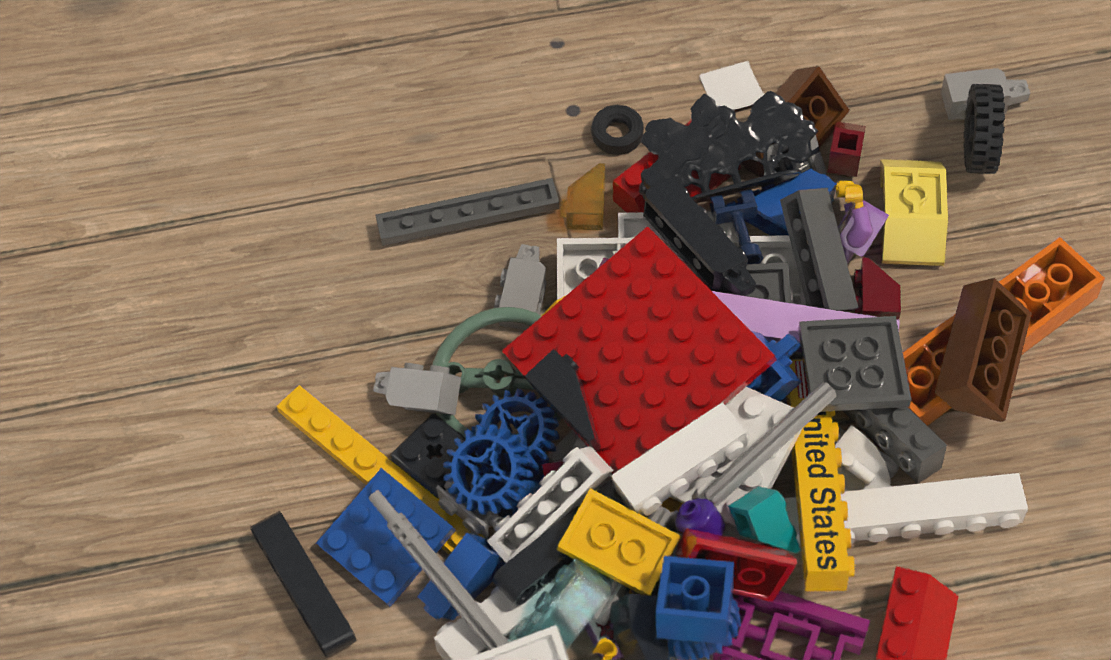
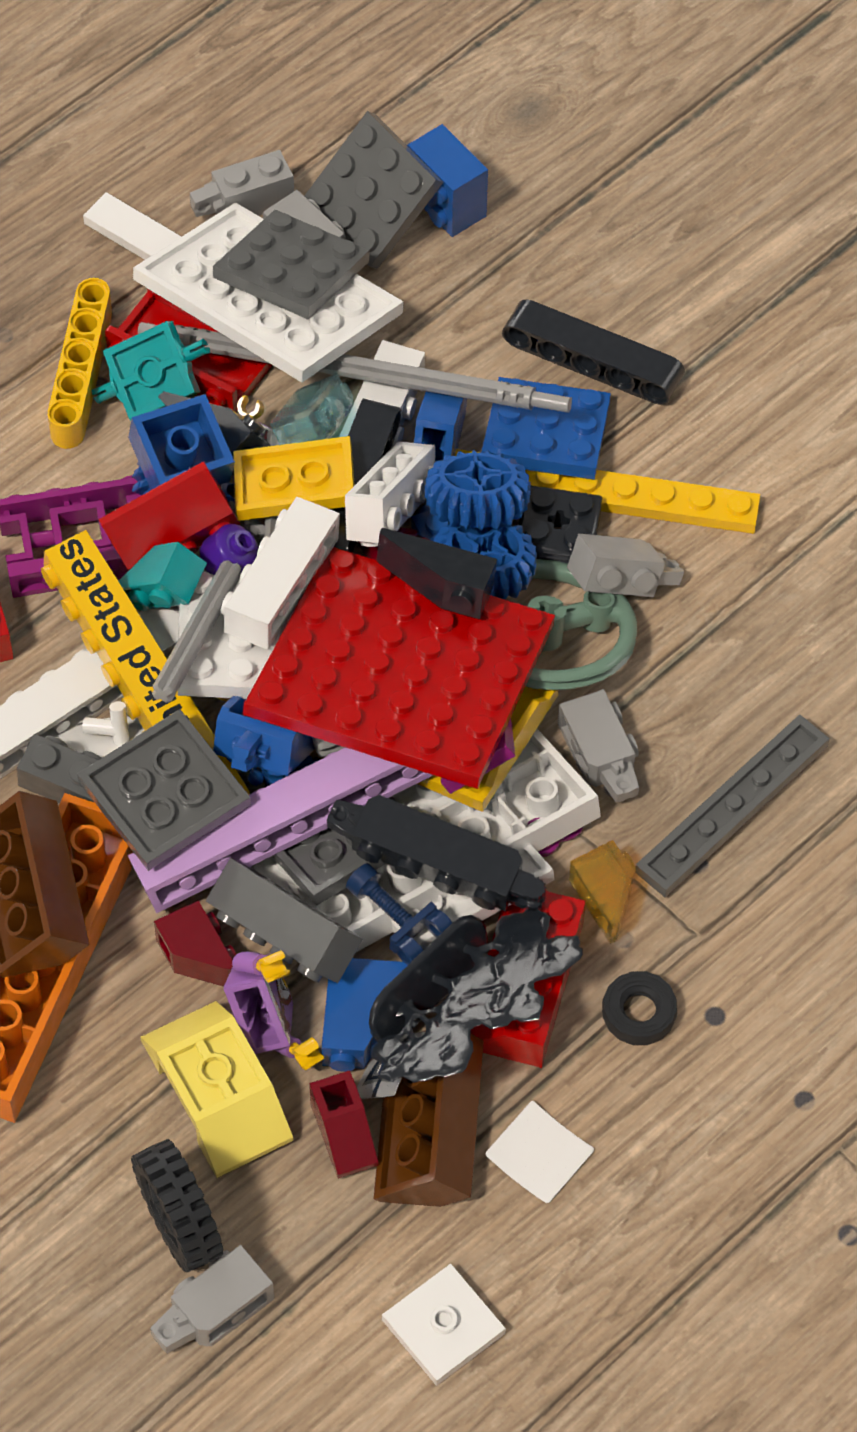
camera: 145 degrees right, 0 degrees up
none -> white plate [382,1264,506,1386]

